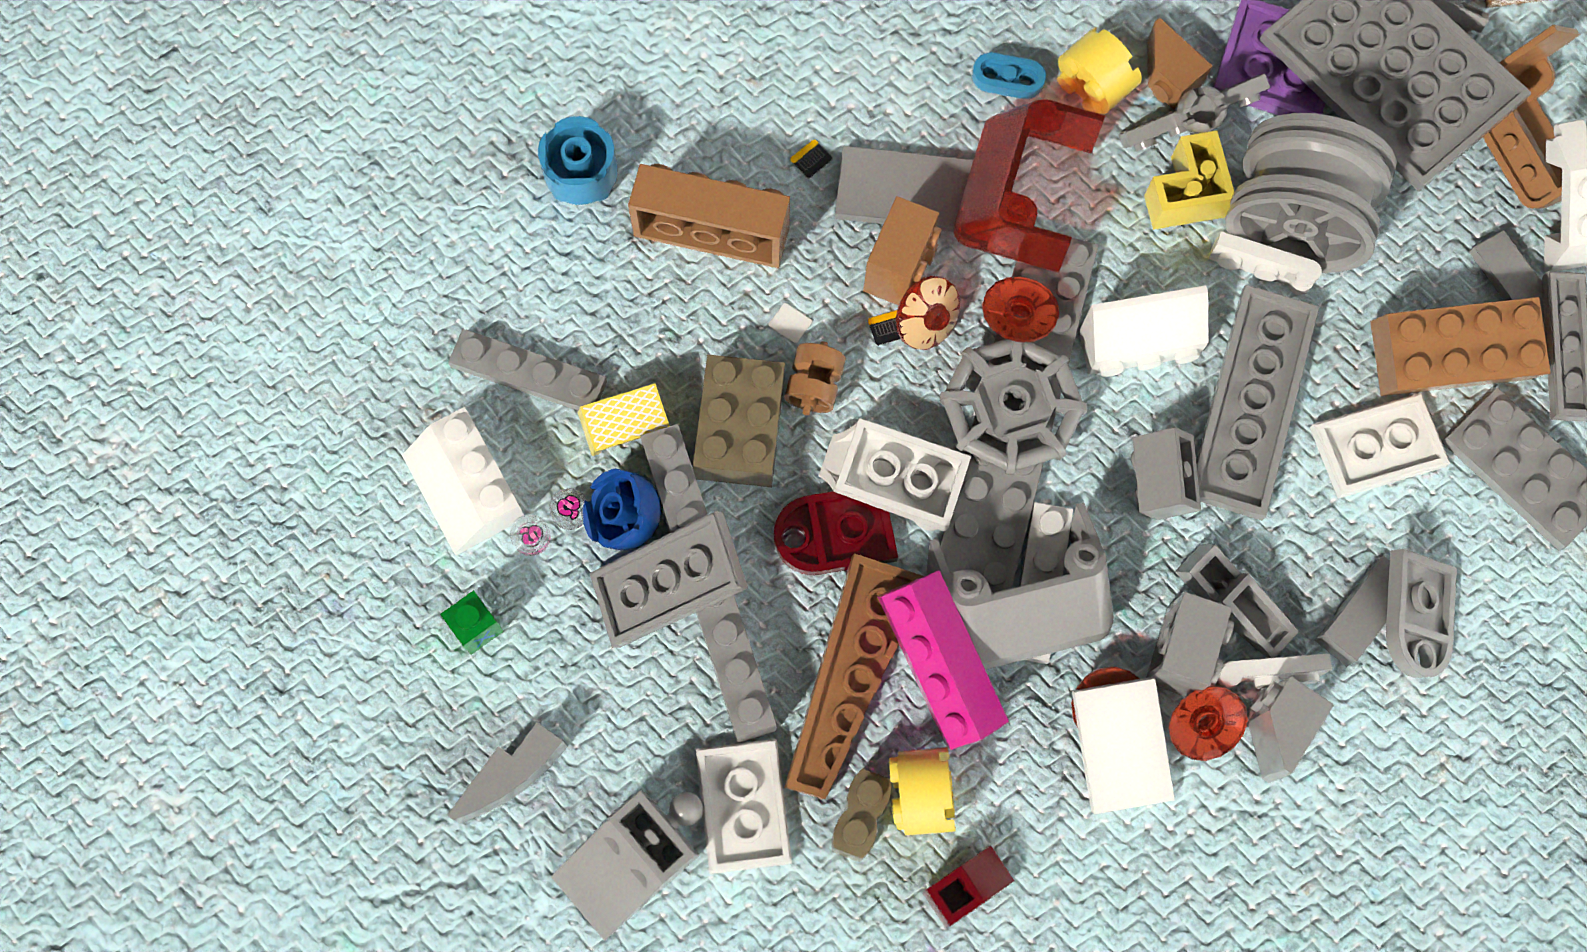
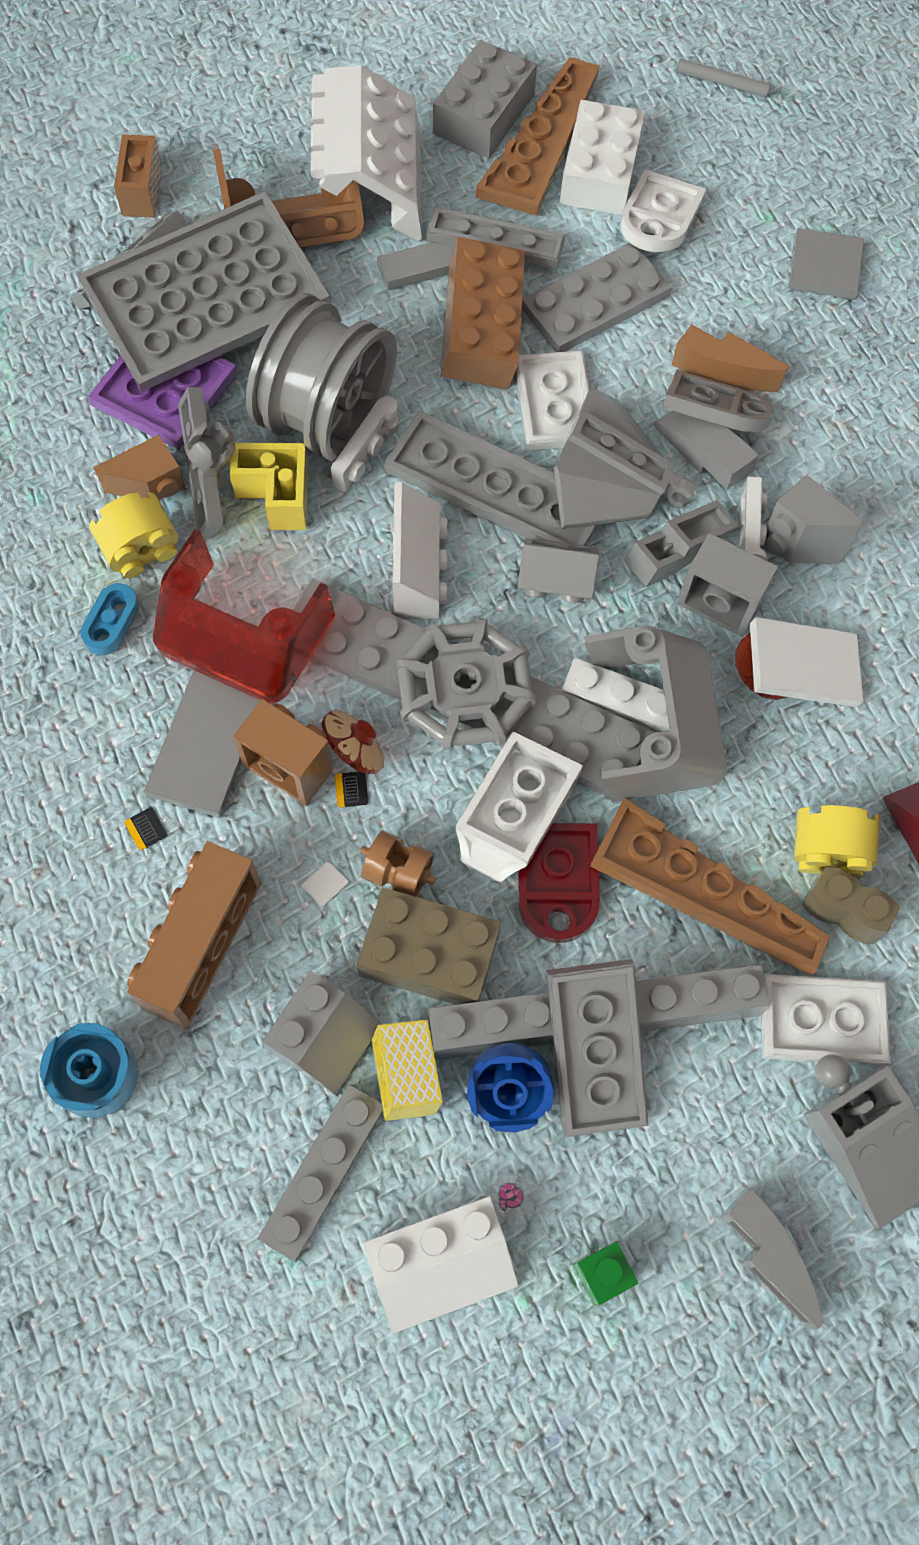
camera: 80 degrees left, 5 degrees down
clear tile [549,488,587,530] -> none
dark pink slope [877,570,1009,750] -> none
clear red dish [982,277,1059,342] -> none
clear red dish [1169,686,1248,761] -> none
none -> light grey slope [262,970,383,1096]
none -> light grey panel [554,389,696,529]
none -> medium nougat slope [672,325,789,392]

